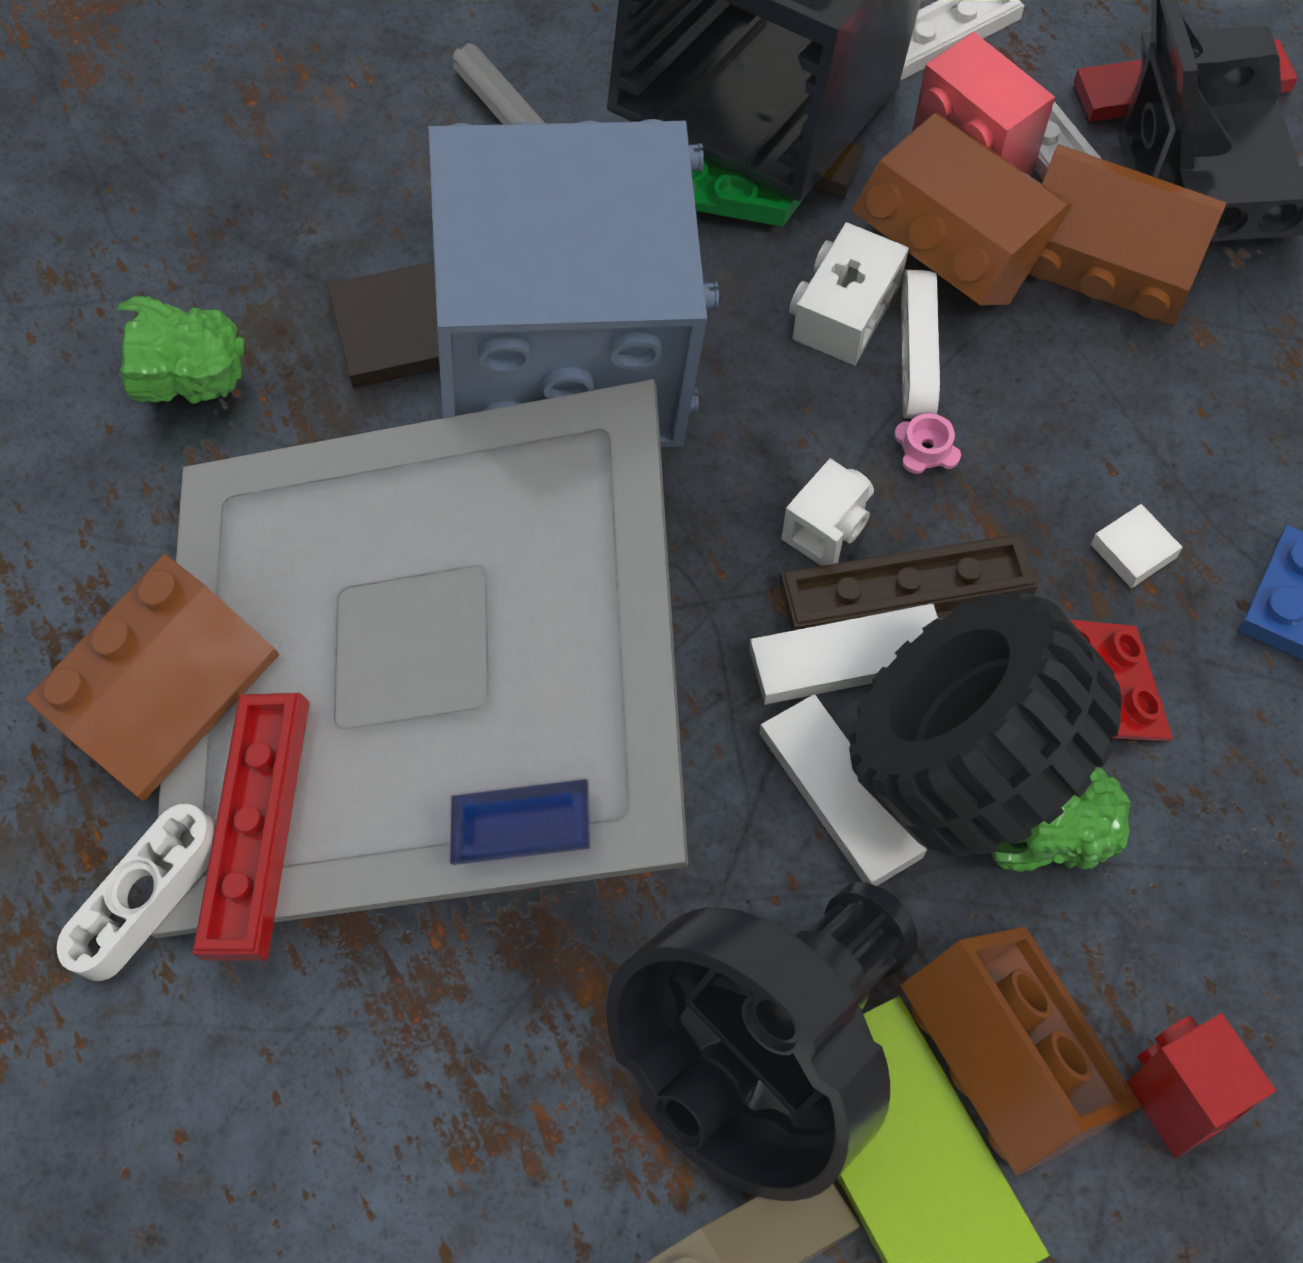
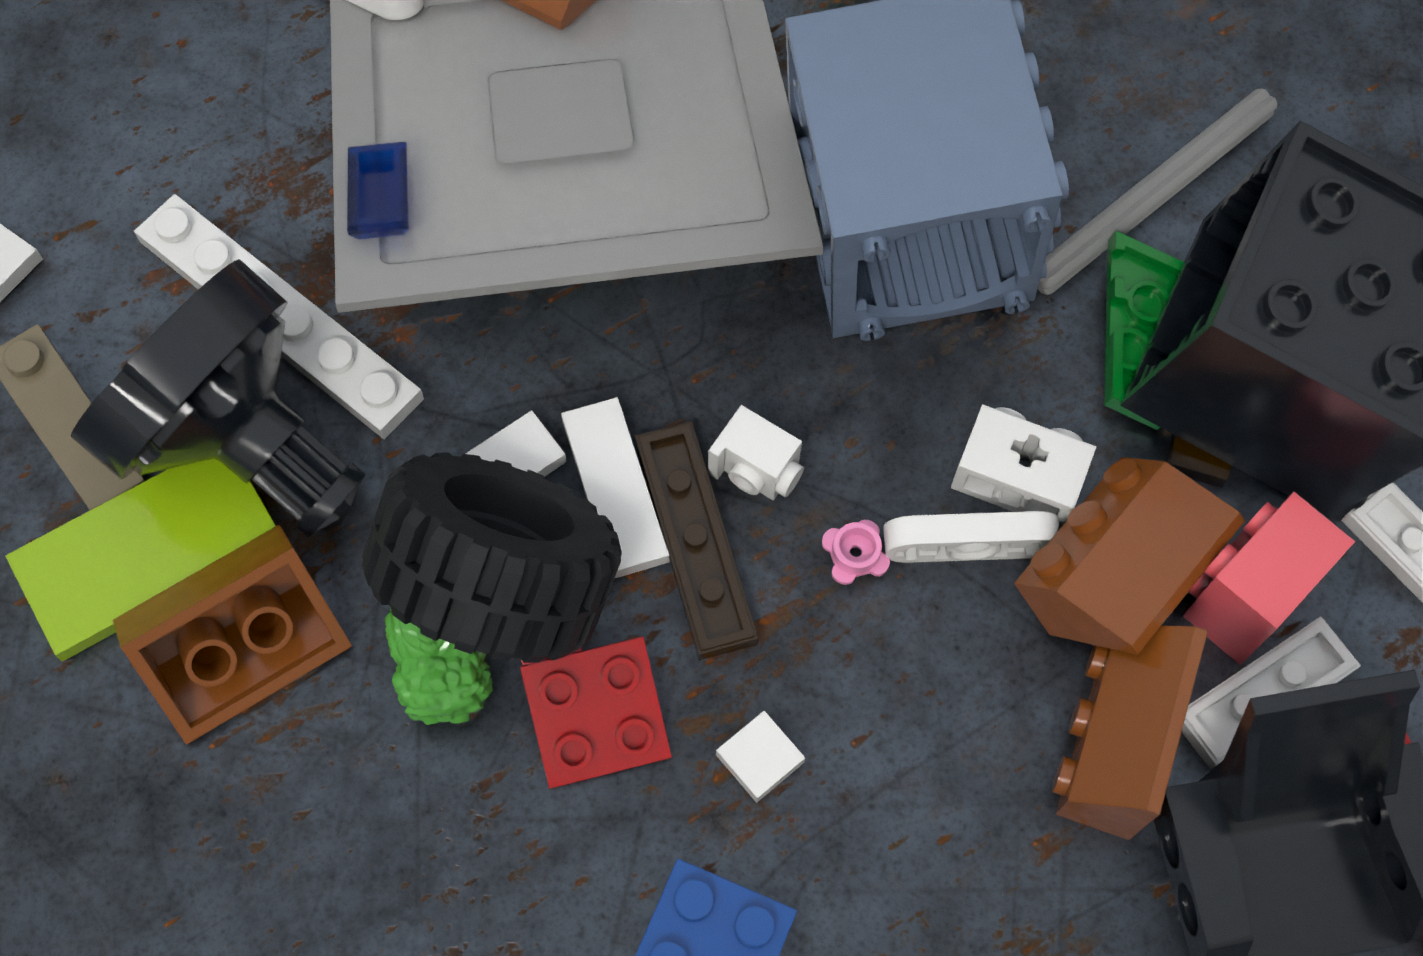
camera: 85 degrees right, 5 degrees up
red tile [192,692,310,961] -> none
red brick [1127,1013,1276,1159] -> none
none -> white plate [134,194,424,440]

